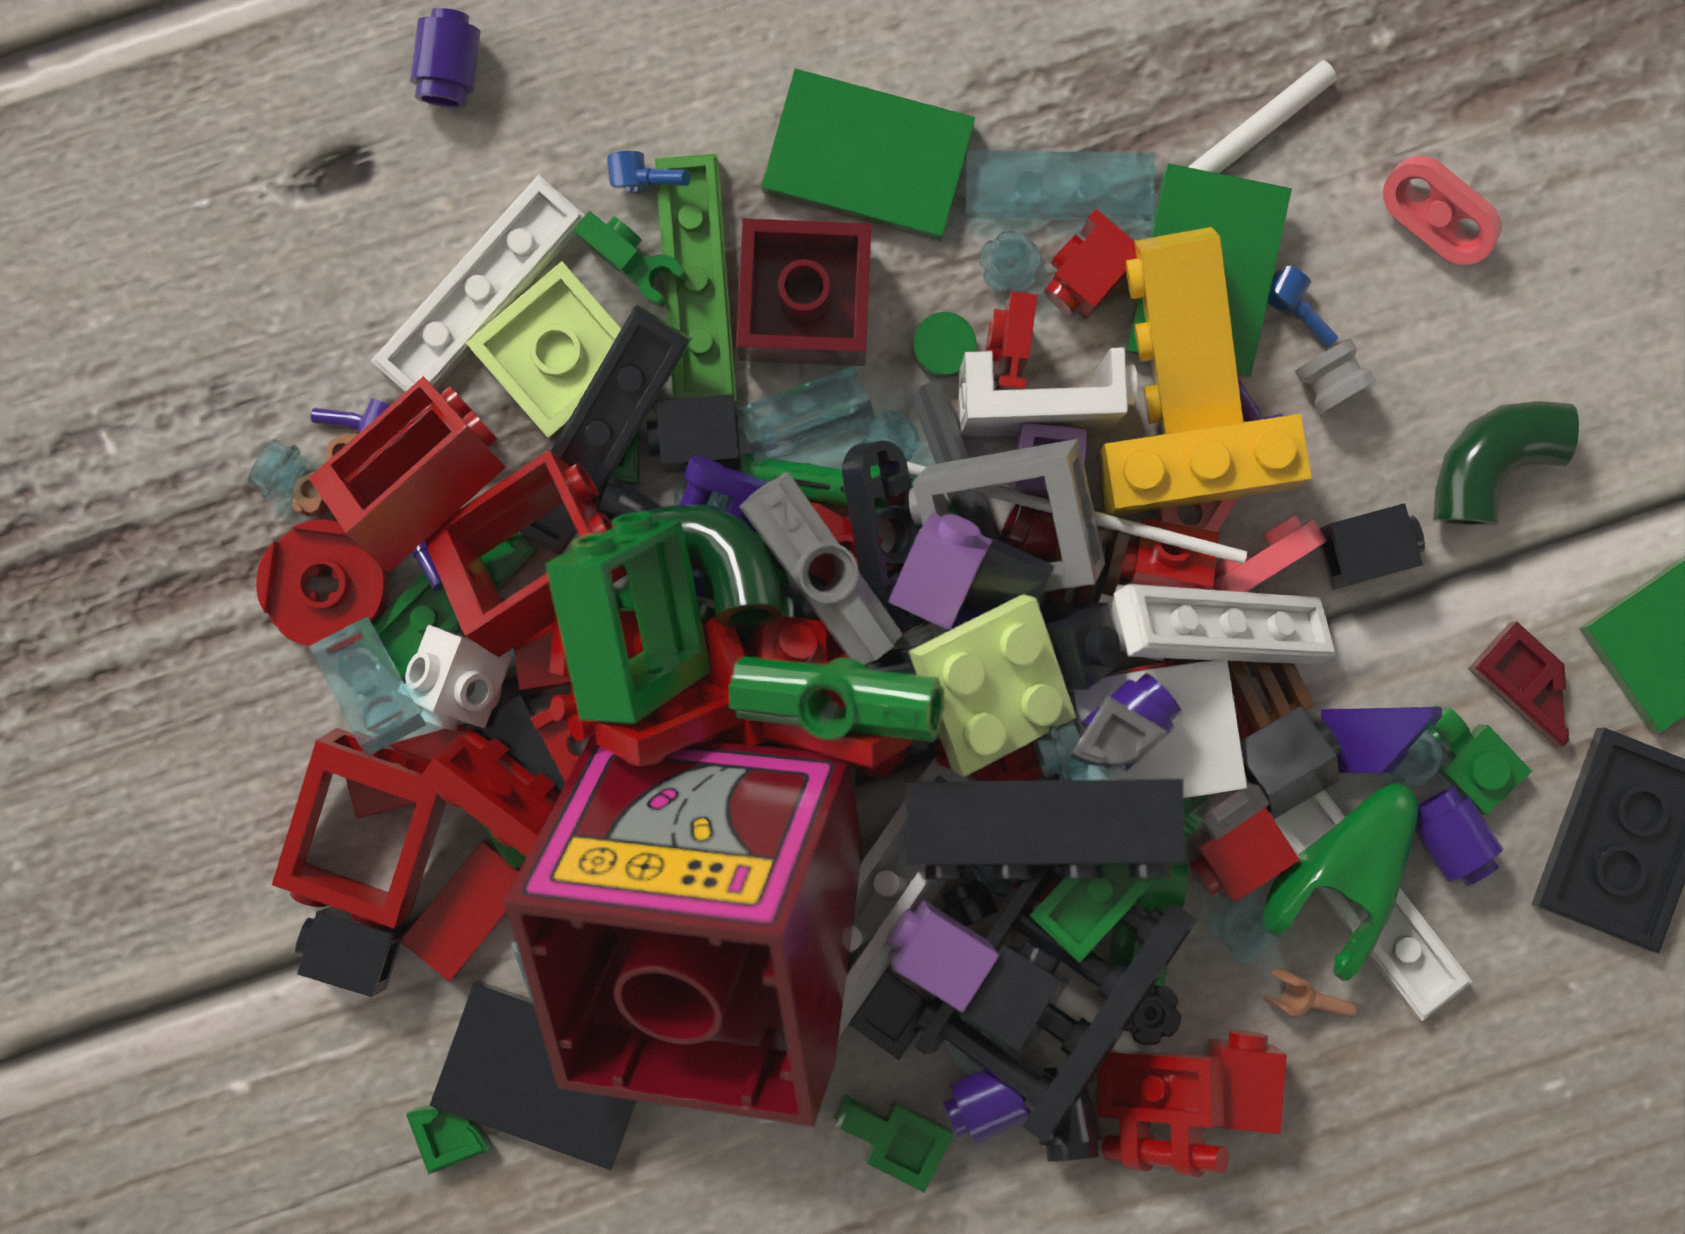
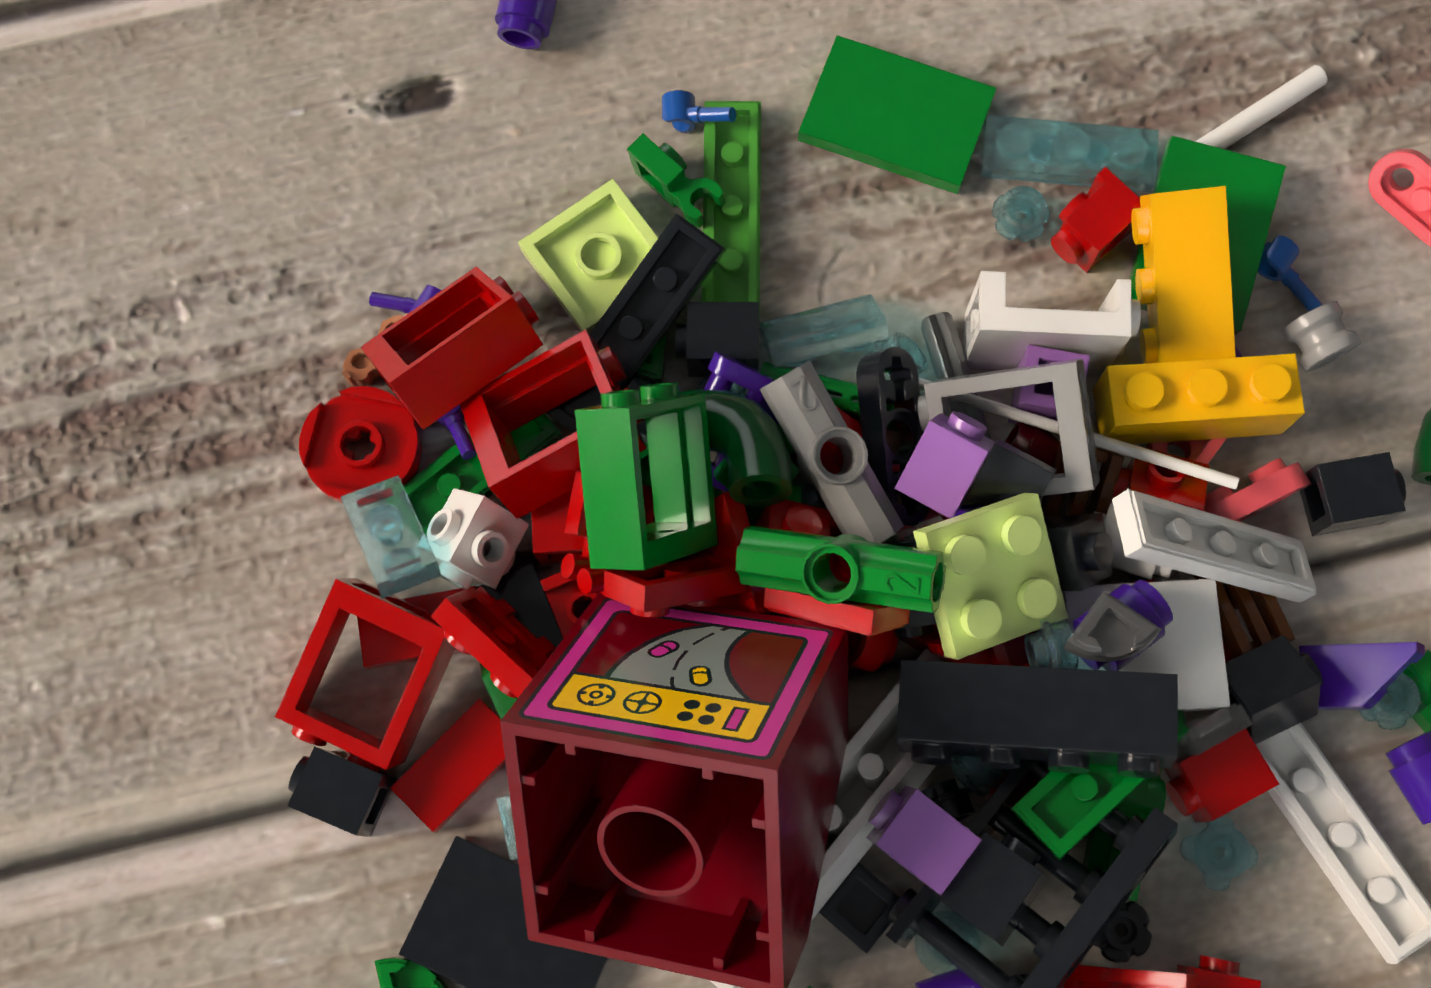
camera: 10 degrees right, 10 degrees down
clear light blue plate [248,439,306,500] -> none
white tile [371,175,585,392] -> none
dark red brick [736,218,872,366] -> none
green tile [913,312,976,378] -> none
red plate [985,291,1038,391] -> none
green animal [1263,782,1418,981] -> none
nougat hand [1263,968,1357,1018] -> none

